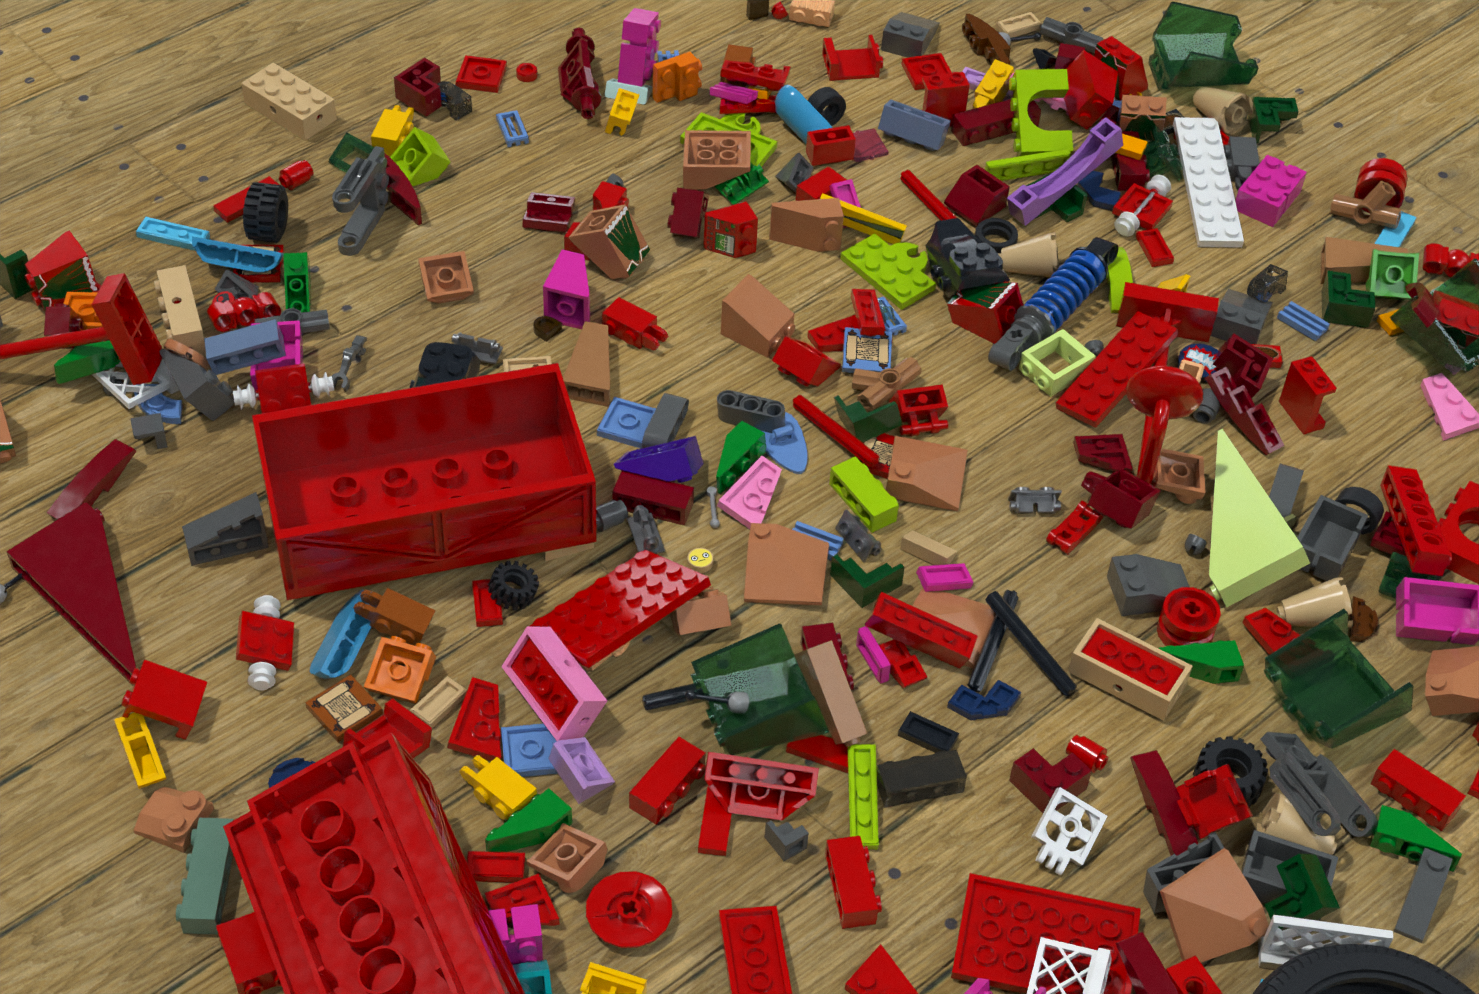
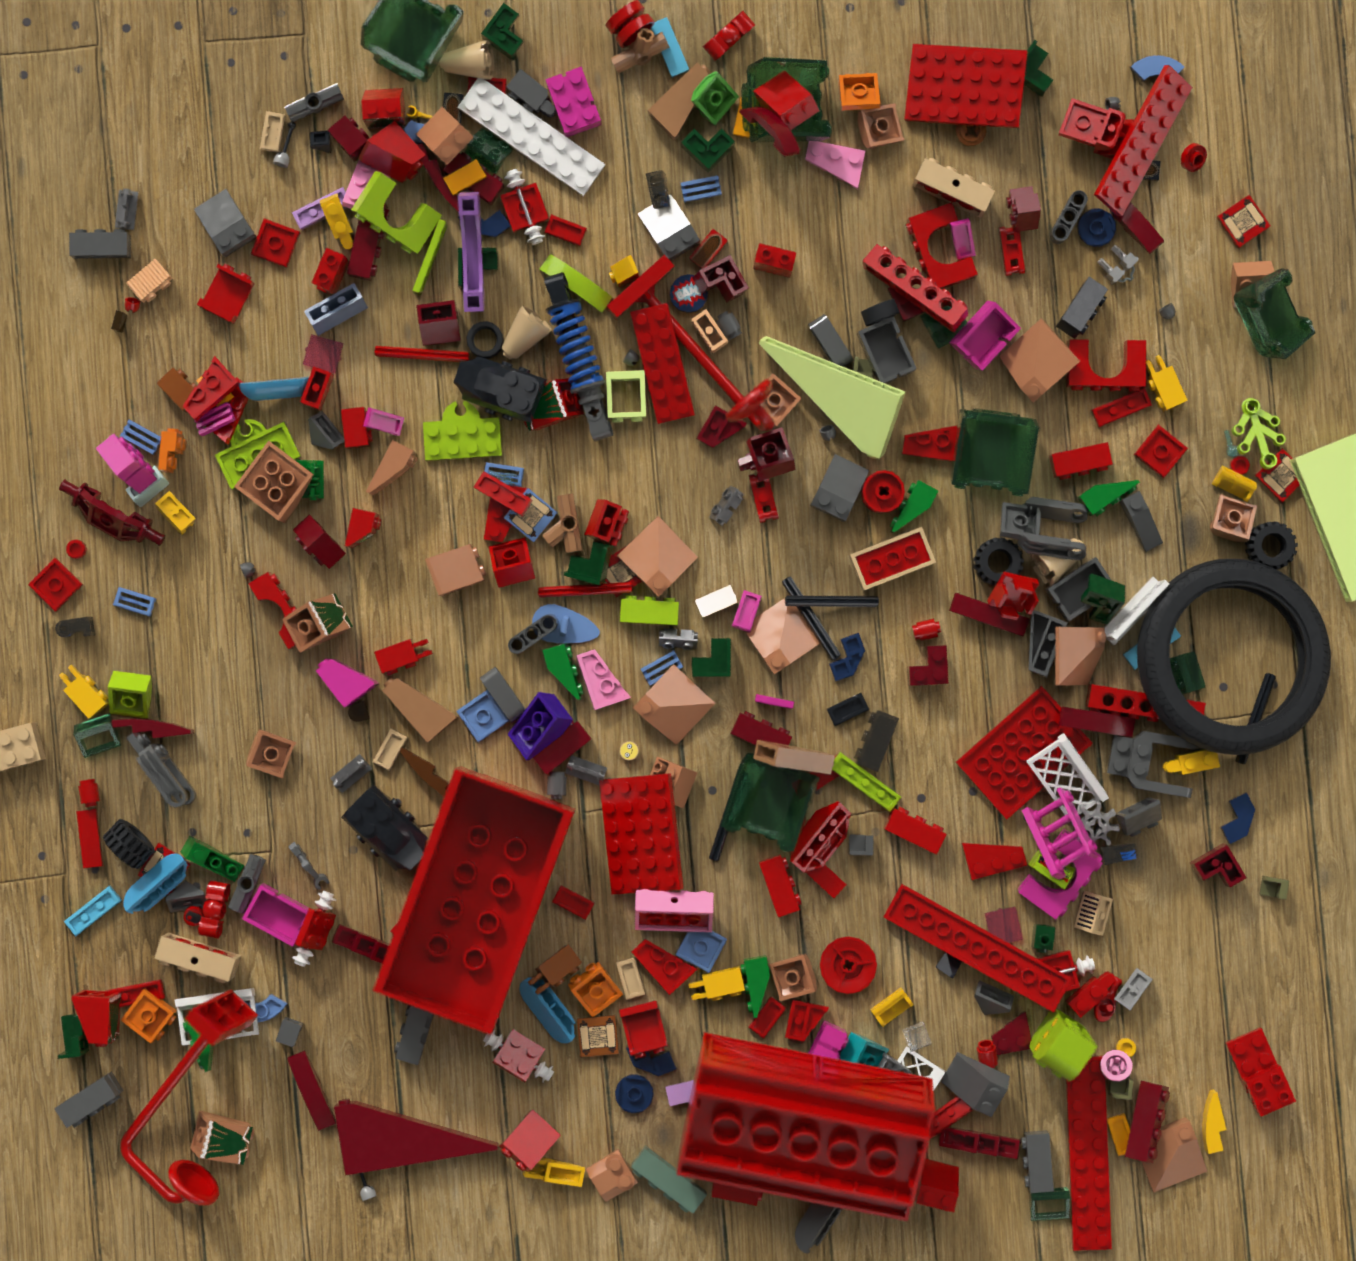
camera: 55 degrees left, 40 degrees up
dark red brick [44,303,84,349] -> none
dark grey slope [159,348,235,421] -> none
nougat tile [164,339,210,371] -> none
sand blue brick [204,319,286,375] -> none
dark red brick [394,57,442,117] -> none
black tyre [488,561,539,611] -> none
dark red slope [522,192,575,232] -> none
lavender slope [549,737,615,804] -> none
hinge [685,690,749,714] -> none
light grey hinge [707,486,720,528] -> none
black tyre [808,87,846,126] -> none
yellow tile [820,193,907,244] -> none
red panel [865,592,978,668] -> none
red slope [879,639,927,688] -> none
reddish brown slope [962,13,1011,65] -> none
white piece [1031,787,1107,875] -> none
dark red slope [1205,367,1285,455] -> none
tan cone [1277,577,1353,629] -> none
reddish brown tile [1349,596,1378,642] -> none

